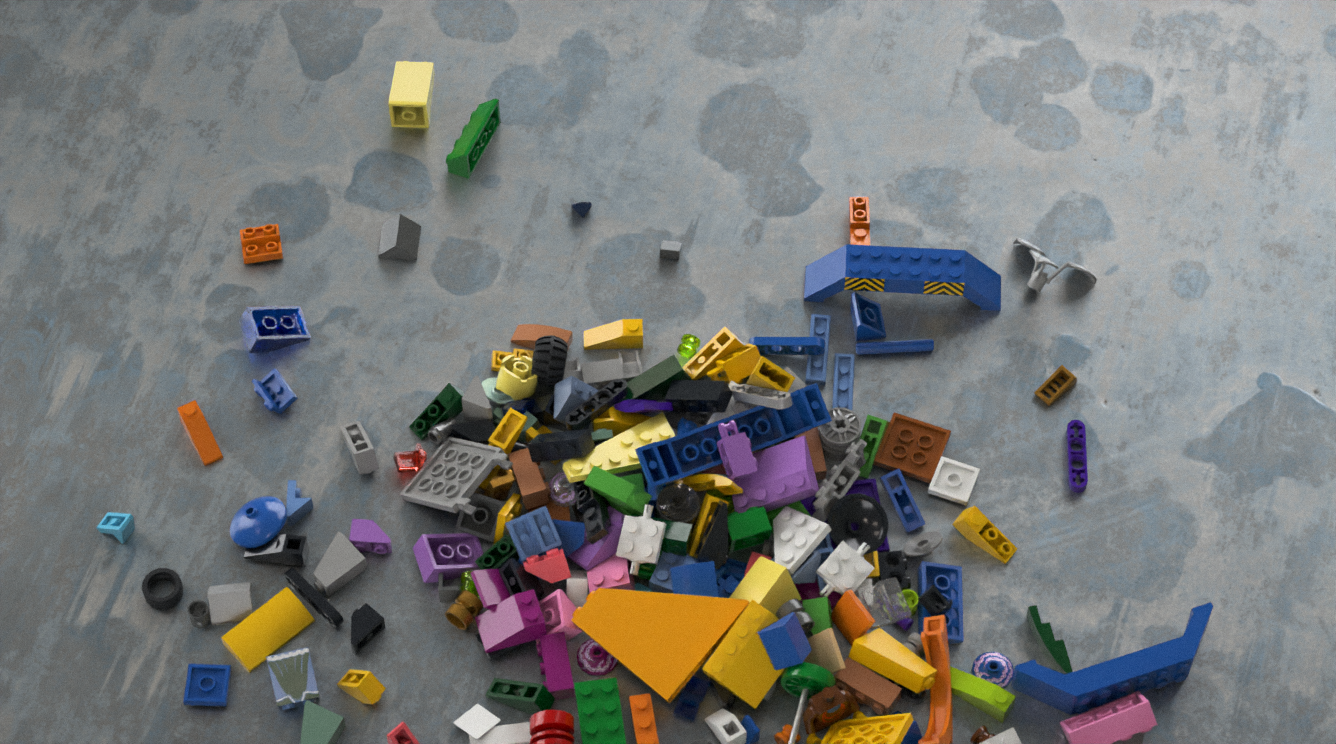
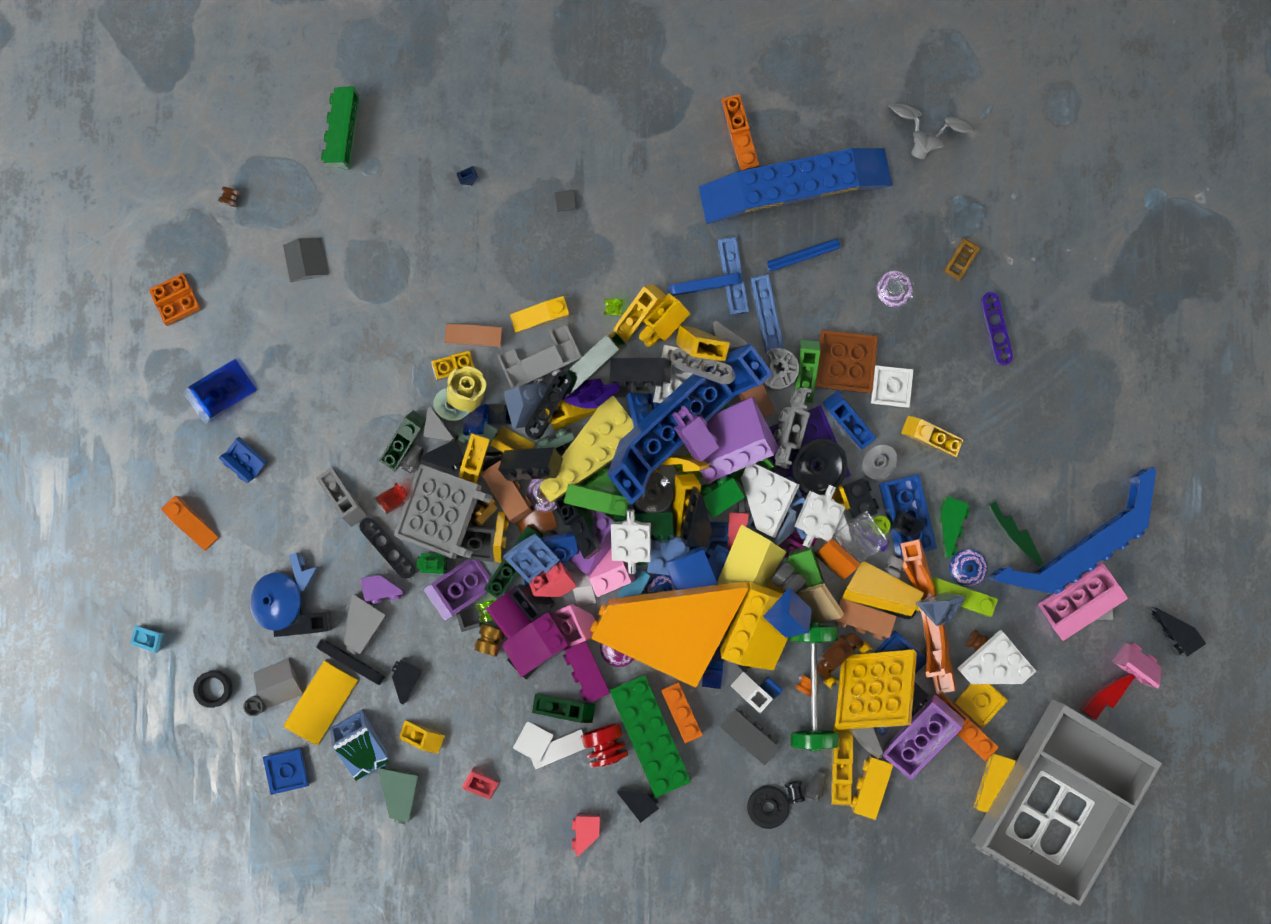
camera: 15 degrees left, 30 degrees up
light yellow slope [388,61,435,128] -> none
black wheel [531,335,568,385] -> none
blue slope [850,292,887,342] -> none
none -> reddish brown wheel [218,186,241,207]
none -> black beam [359,518,415,579]
none -> green brick [417,553,448,574]
none -> dish [876,270,914,308]
none -> sand blue slope [916,592,965,627]
none -> green slope [938,496,970,558]

